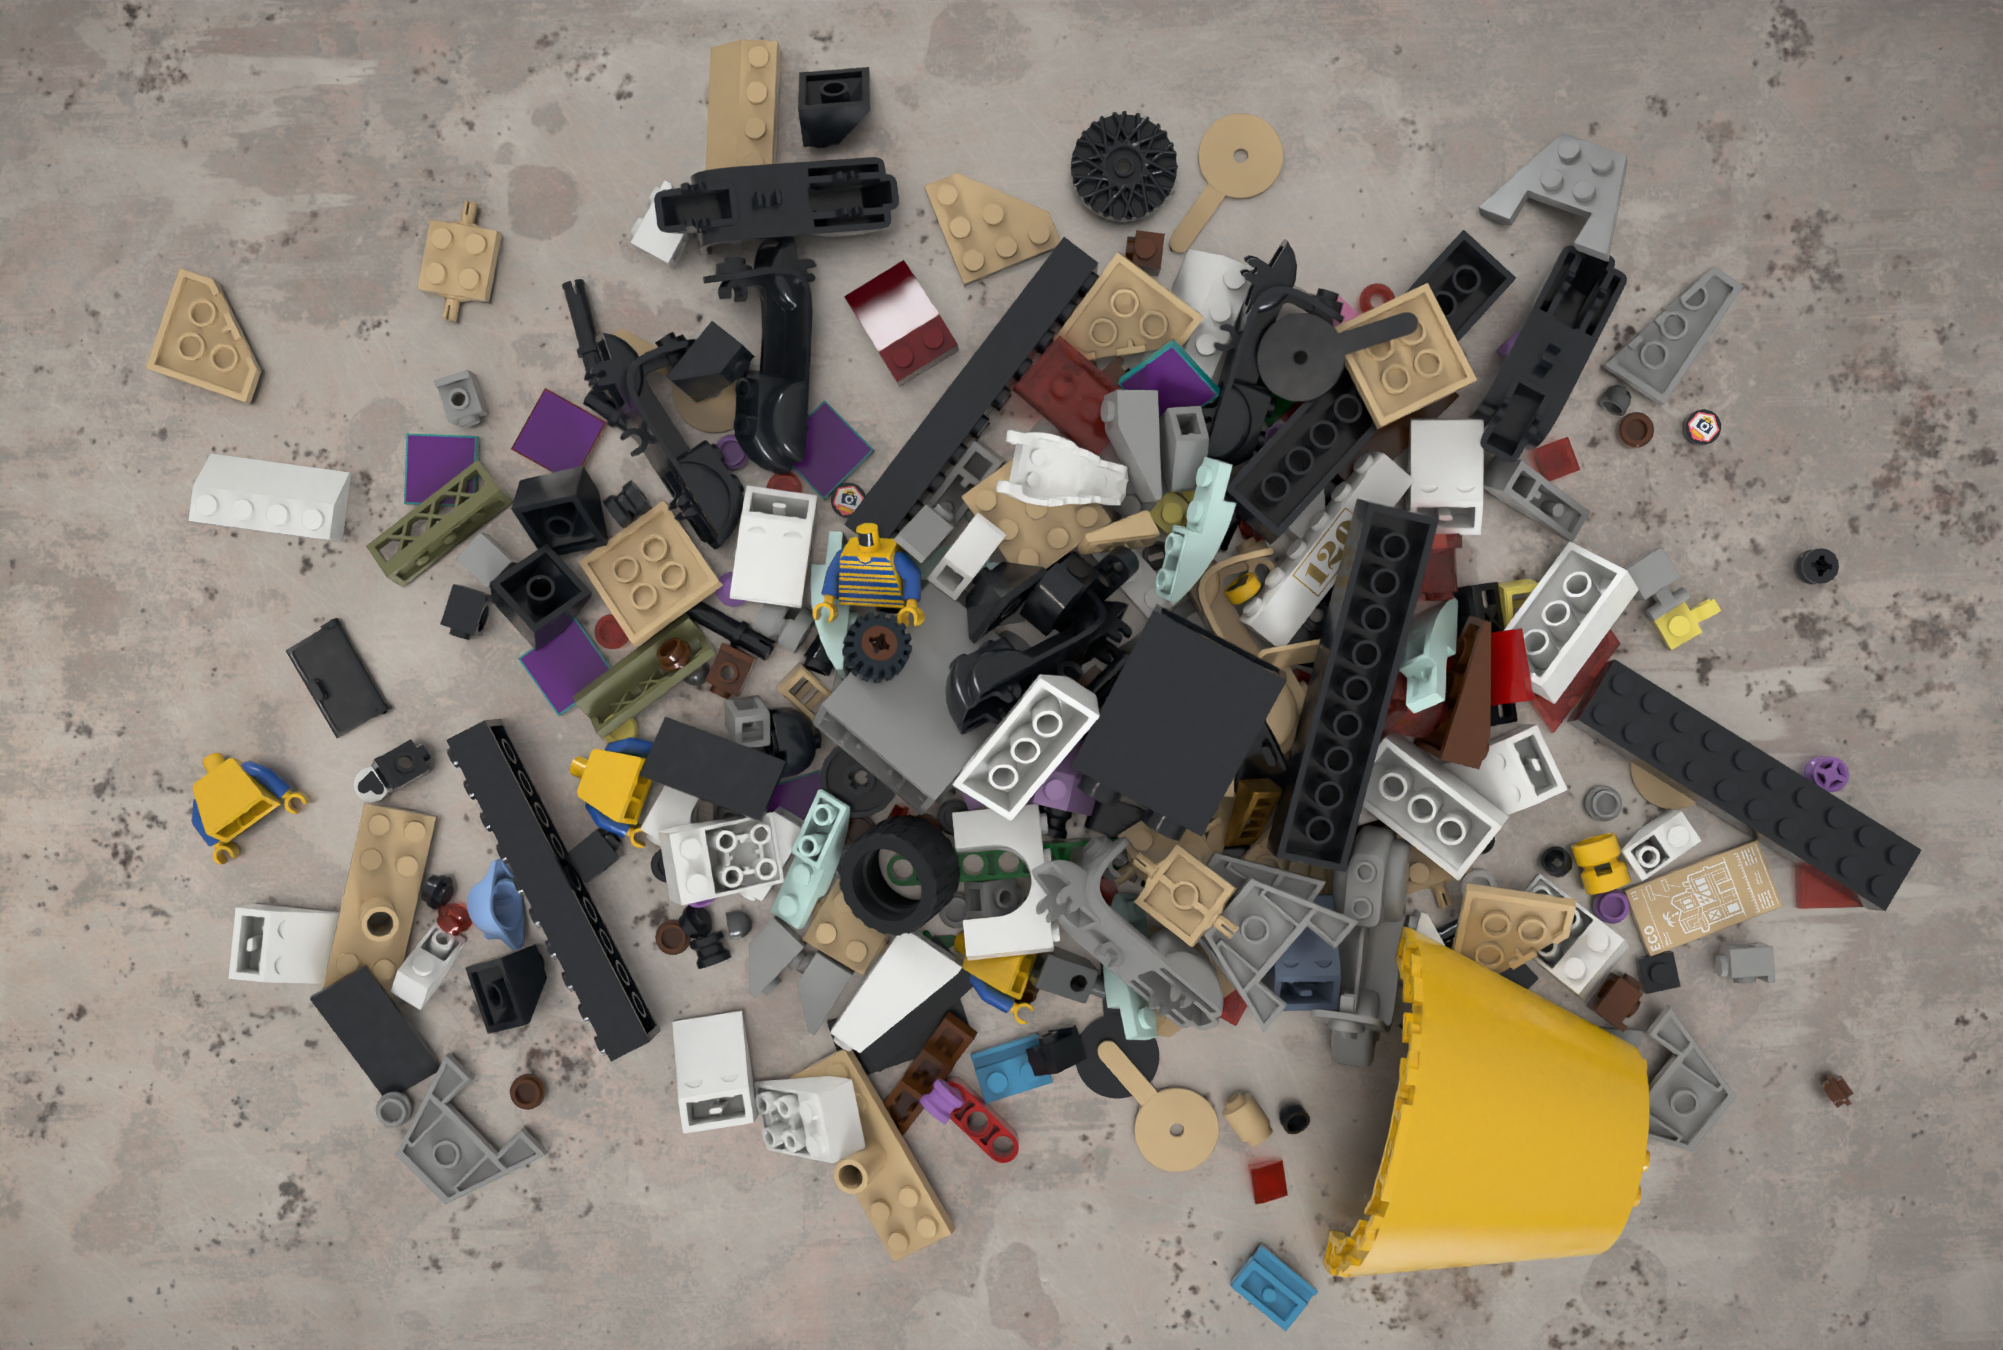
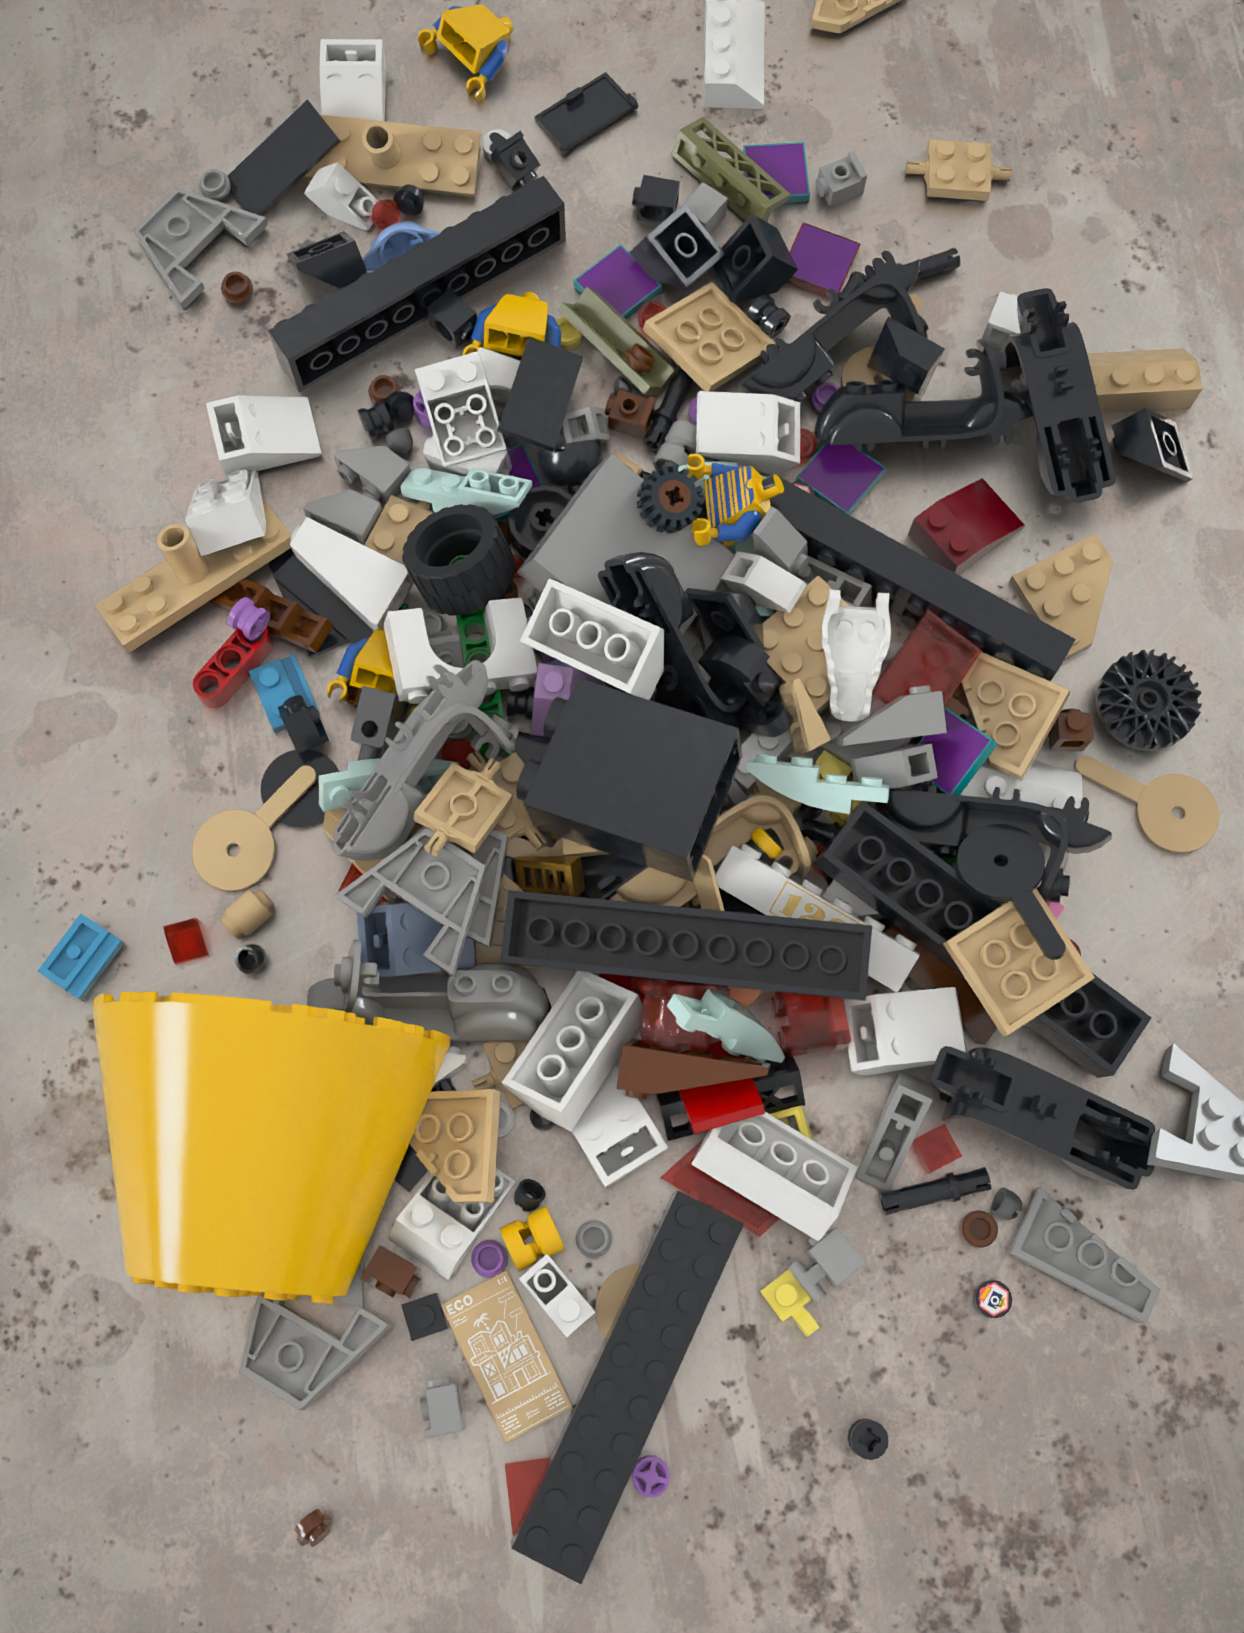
camera: 80 degrees right, 15 degrees down
none -> black pin [879,1167,992,1216]

